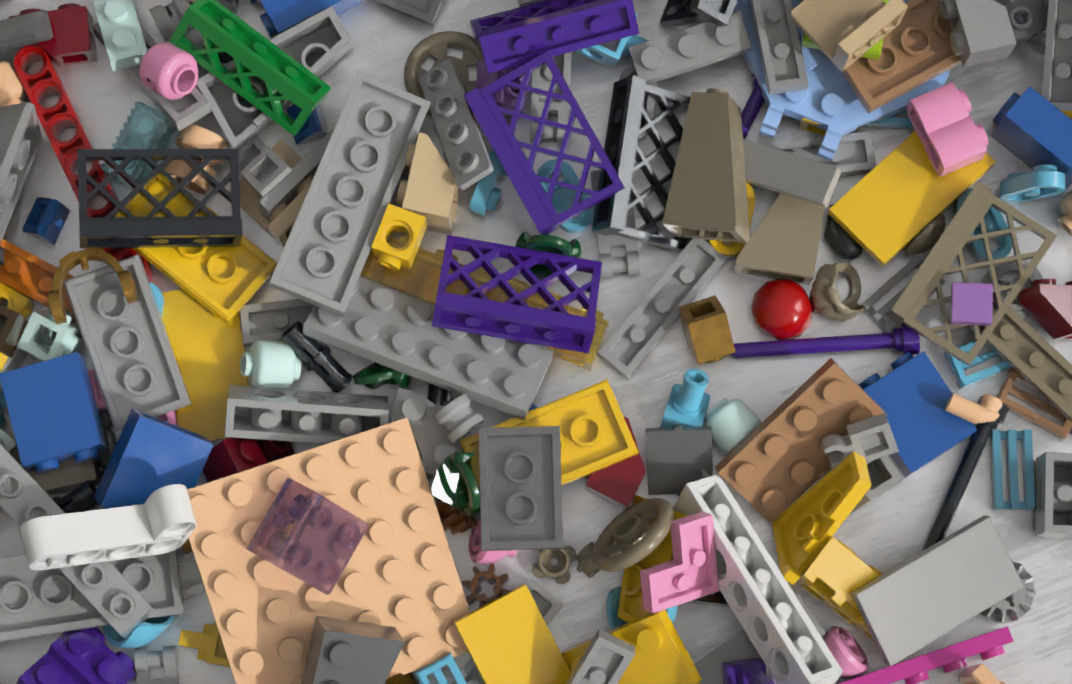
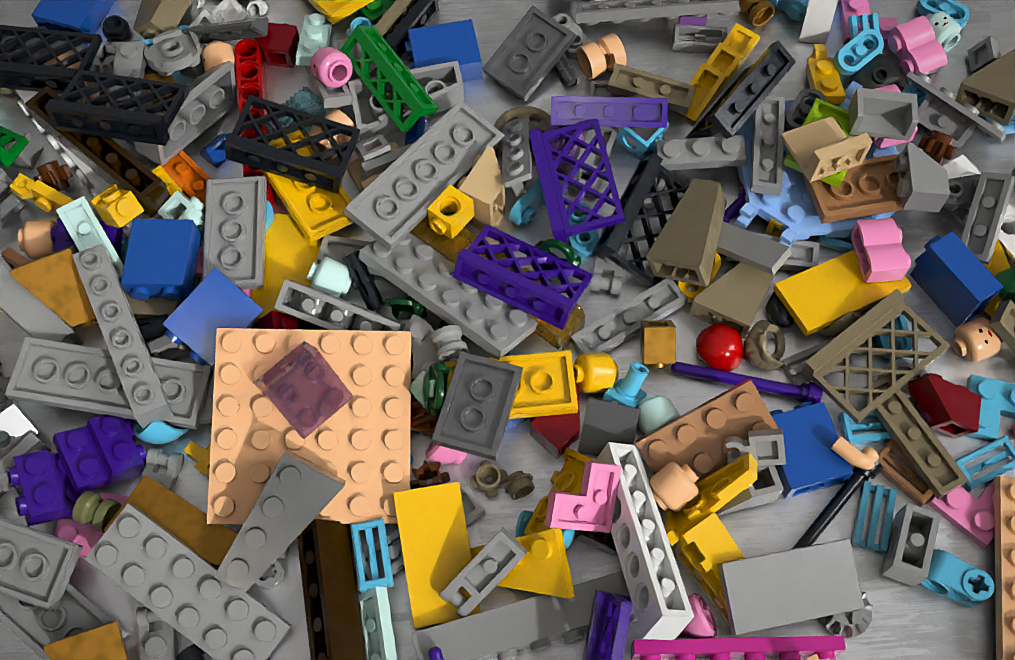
camera: 20 degrees right, 15 degrees down
white beam [19,484,197,571] -> none
pearl gold piece [48,247,138,325] -> none
dark tan plate [592,498,674,572] -> none
medium lavender tile [950,282,993,326] -> none
medium azure plate [1000,165,1065,203] -> none
none -> yellow head [573,352,619,393]
none -> light nougat head [650,462,699,512]

